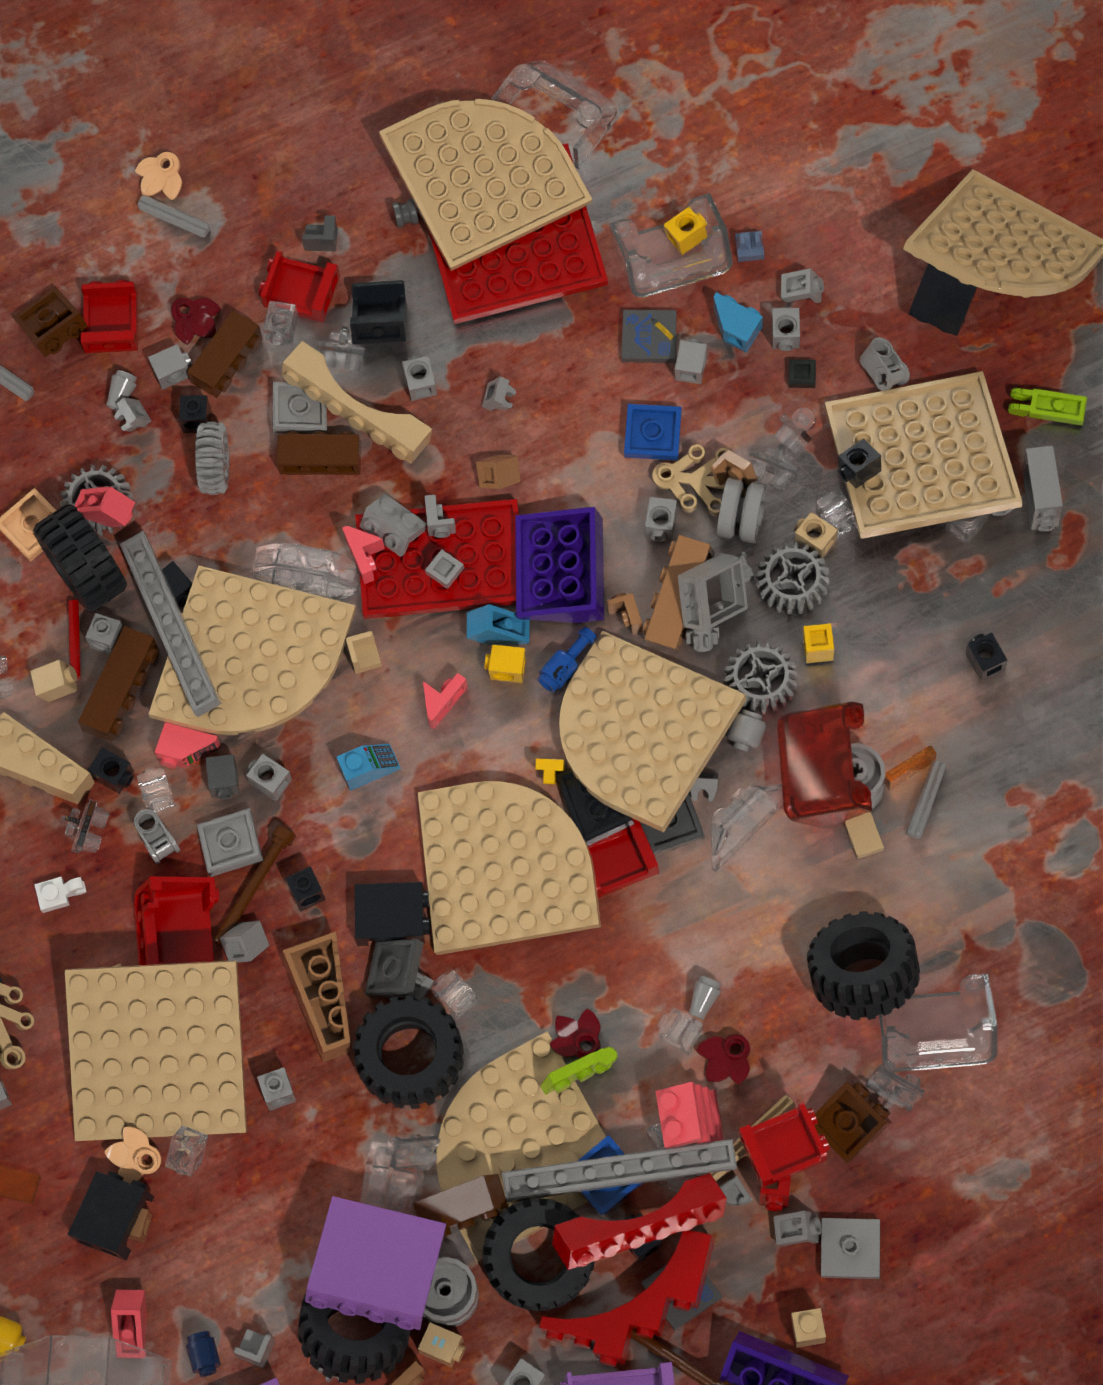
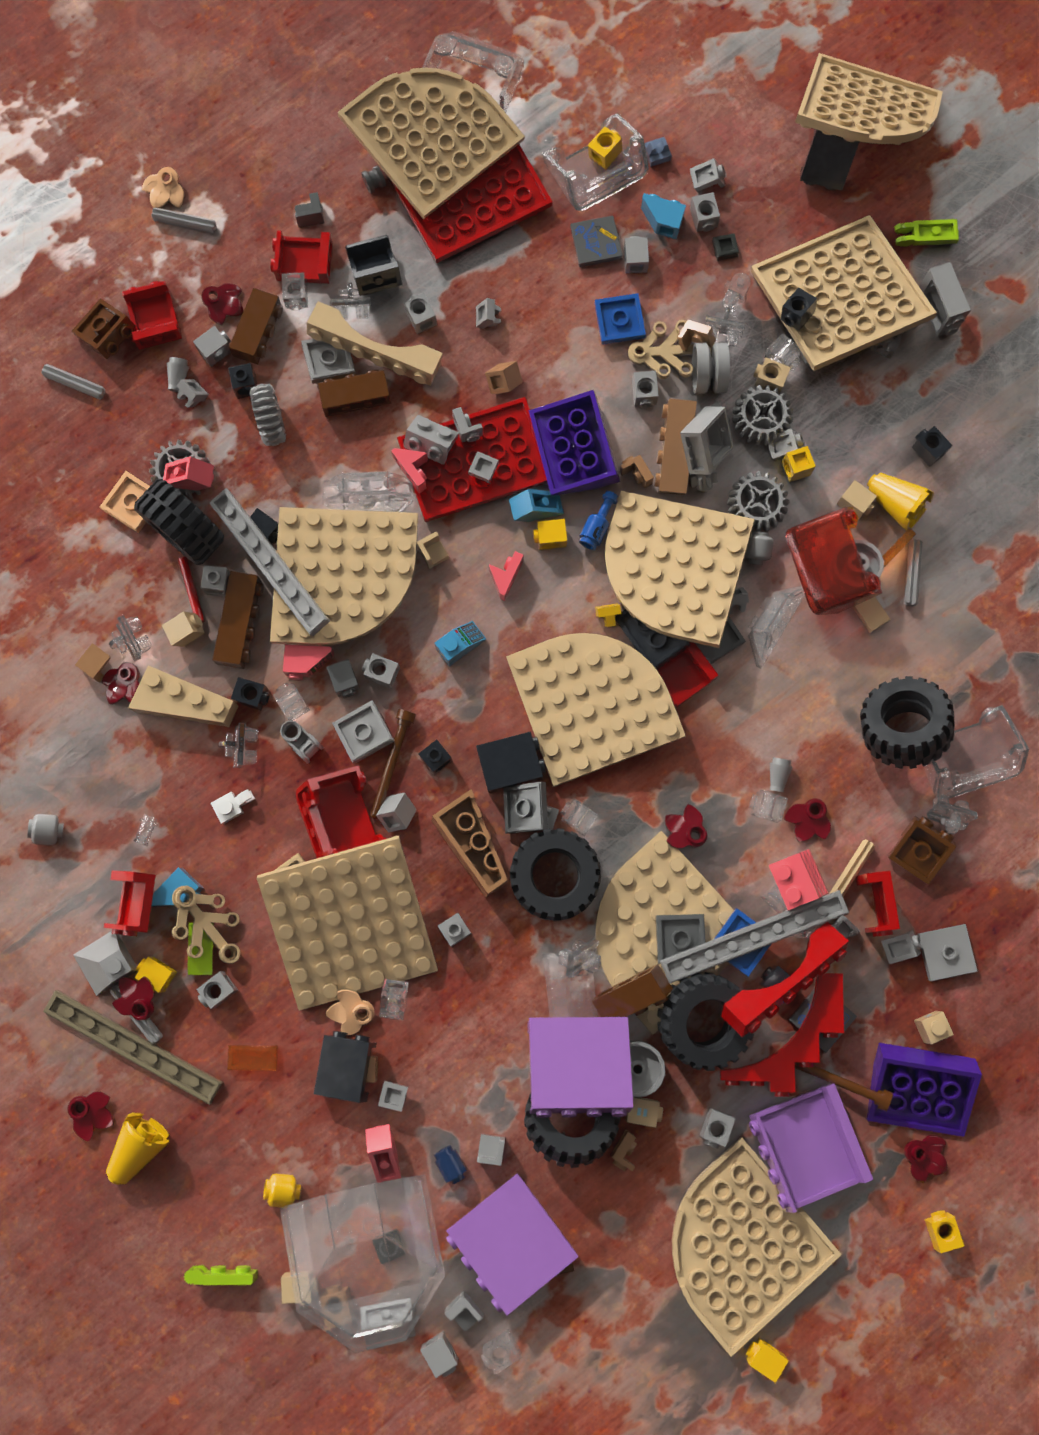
camera: 20 degrees left, 10 degrees up
lime hinge [540,1046,618,1095] -> none
red panel [739,1102,830,1188] -> none
light grey piece [860,337,910,391] -> none
none -> light grey tile [378,1081,408,1112]
none -> dark grey tile [655,914,706,964]
none -> light grey bracket [768,428,805,461]
none -> tan brick [837,480,877,520]
none -> yellow cone [867,473,934,531]

